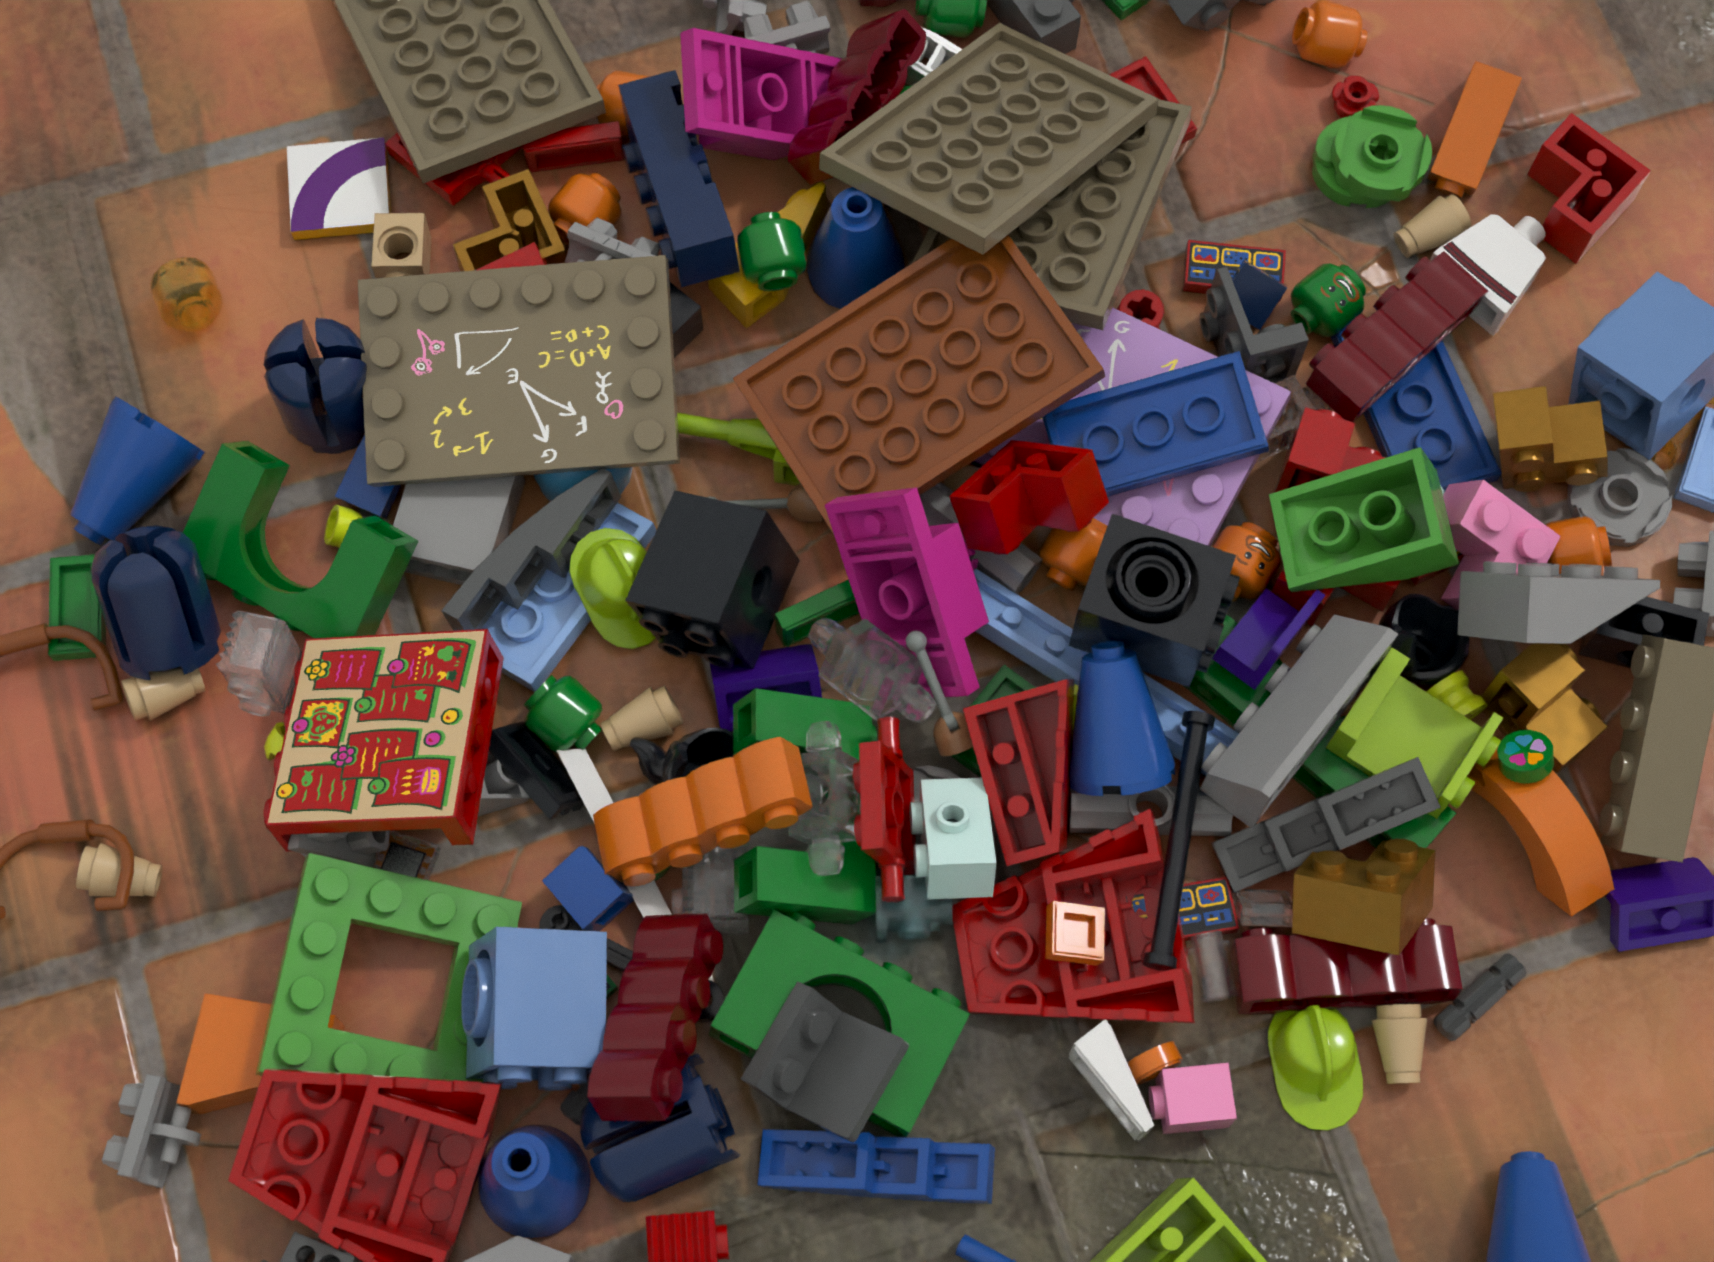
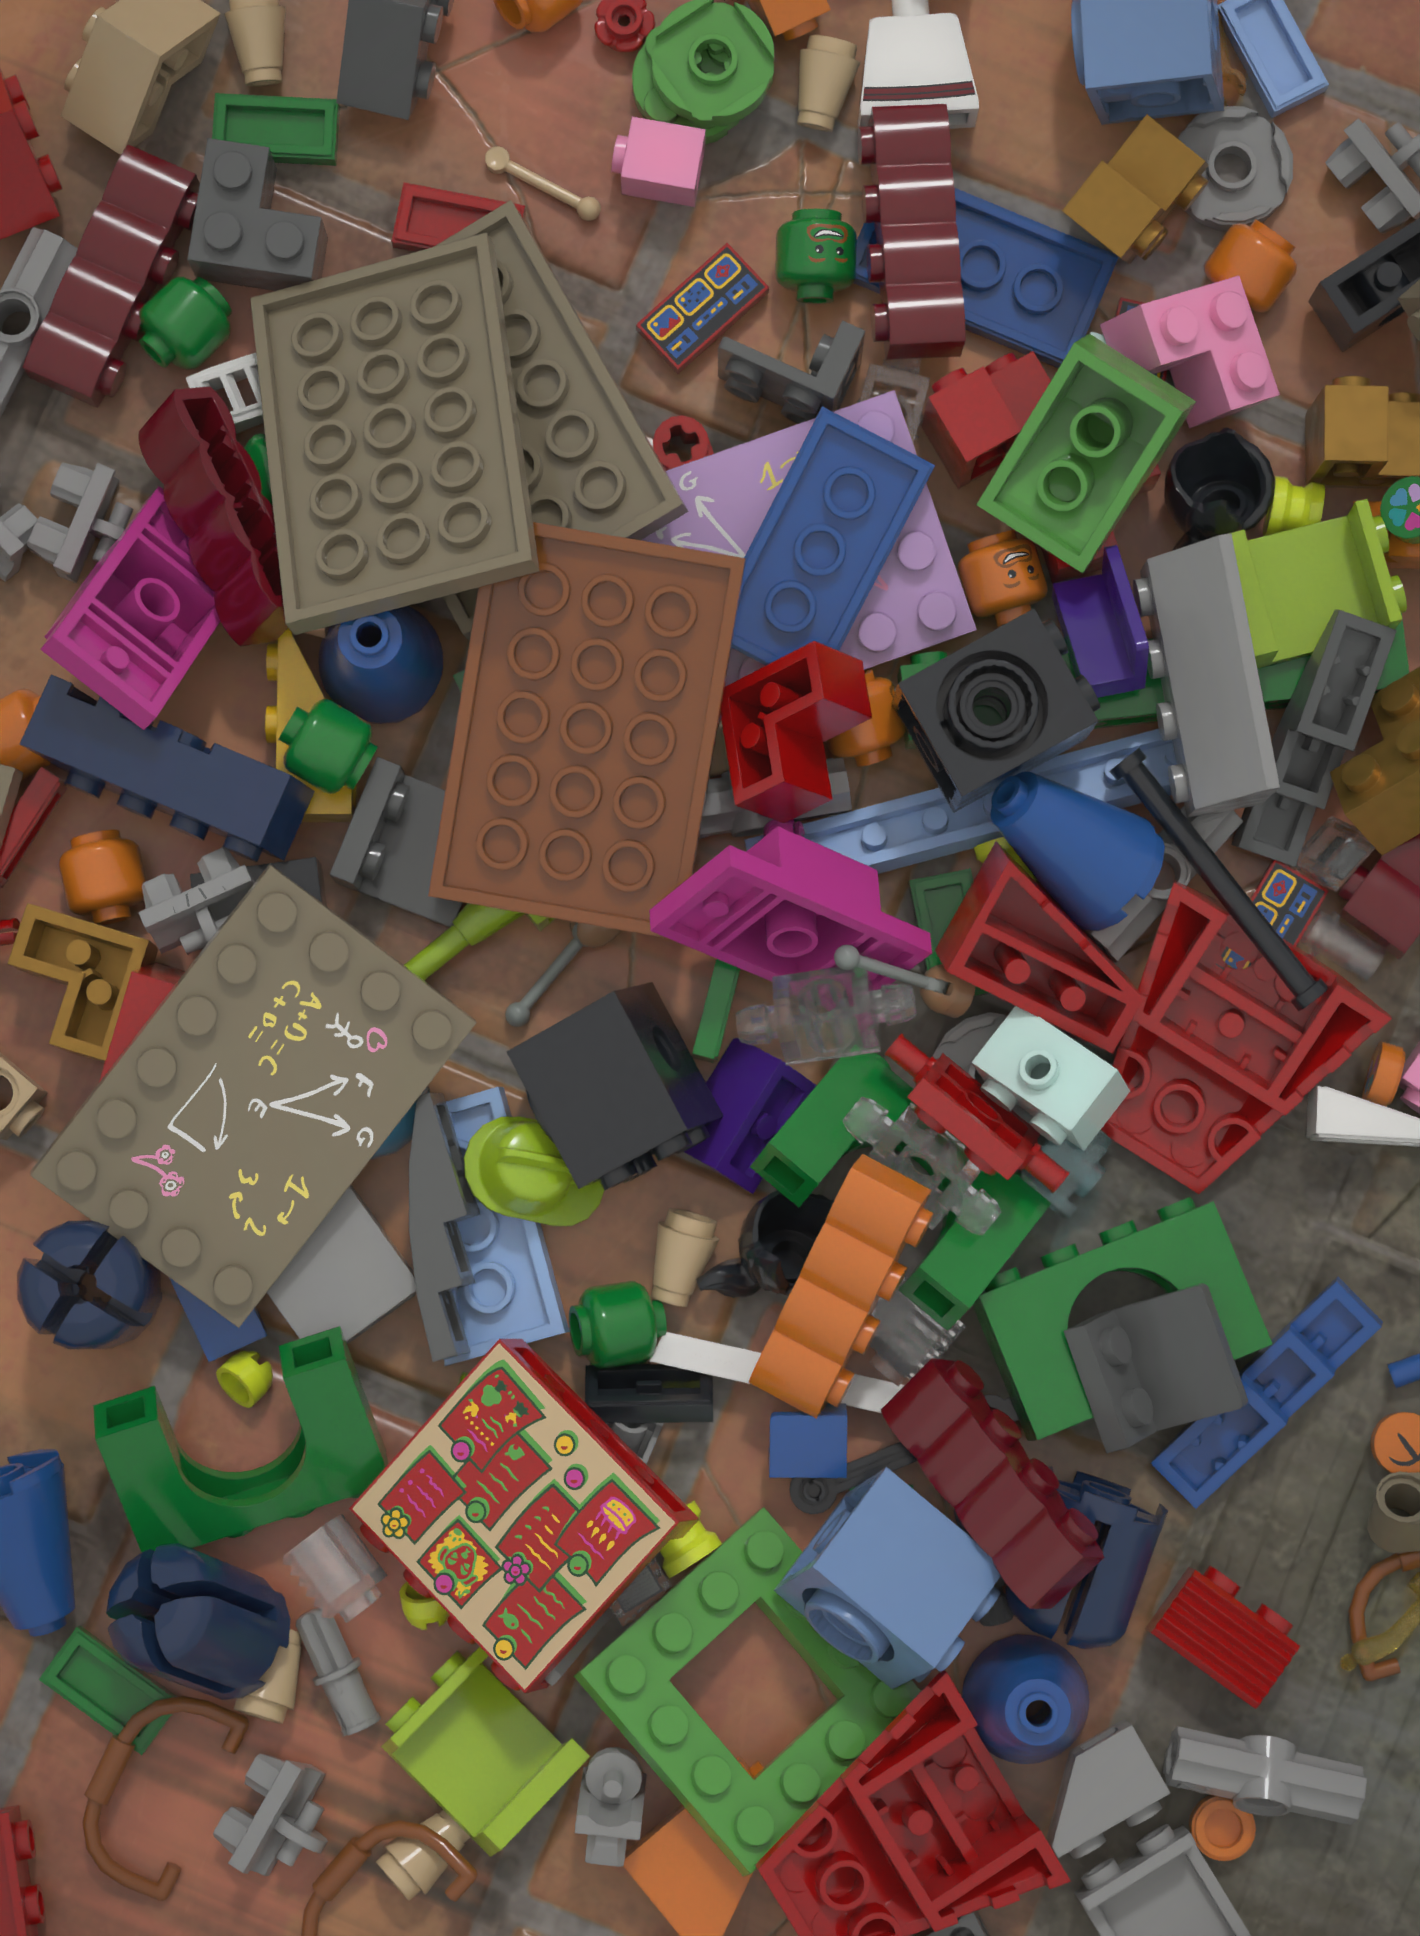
camera: 50 degrees left, 15 degrees up
tile [1046,901,1105,966] -> none
dark blue tile [1232,260,1287,330] -> none
light grey slope [1457,561,1660,644] -> none
none -> light grey hips [213,1753,328,1876]
none -> light grey axle [296,1606,381,1736]
none -> dark grey bracket [329,757,463,927]
none -> lime panel [381,1647,590,1857]
none -> tan hinge [485,146,601,221]
none -> light grey hips [575,1747,647,1867]
none -> bright pink brick [611,117,706,207]
none -> neon yellow wheel [660,1500,722,1578]

